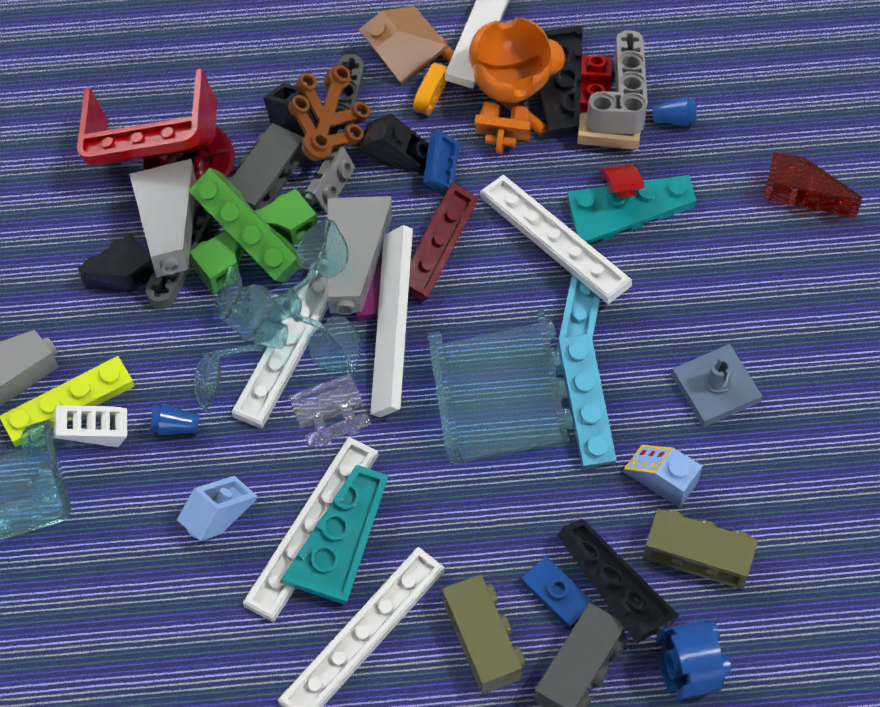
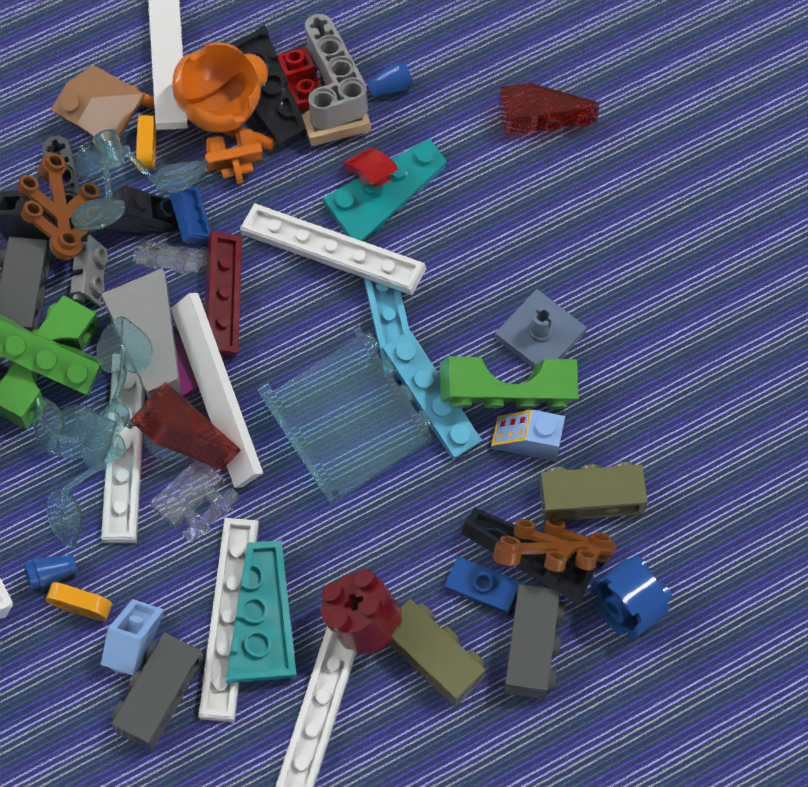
camera: 25 degrees left, 5 degrees up
none -> light orange beam [45,582,113,622]
none -> clear light blue plant [71,129,208,230]
none -> dark grey brick [111,632,204,752]
none -> clear red slope [130,382,241,470]
none -> clear plate [133,241,207,274]
none -> dark red brick [321,569,402,654]
none -> bright green arch [440,356,579,409]
none -> dark orange plant [493,518,617,572]

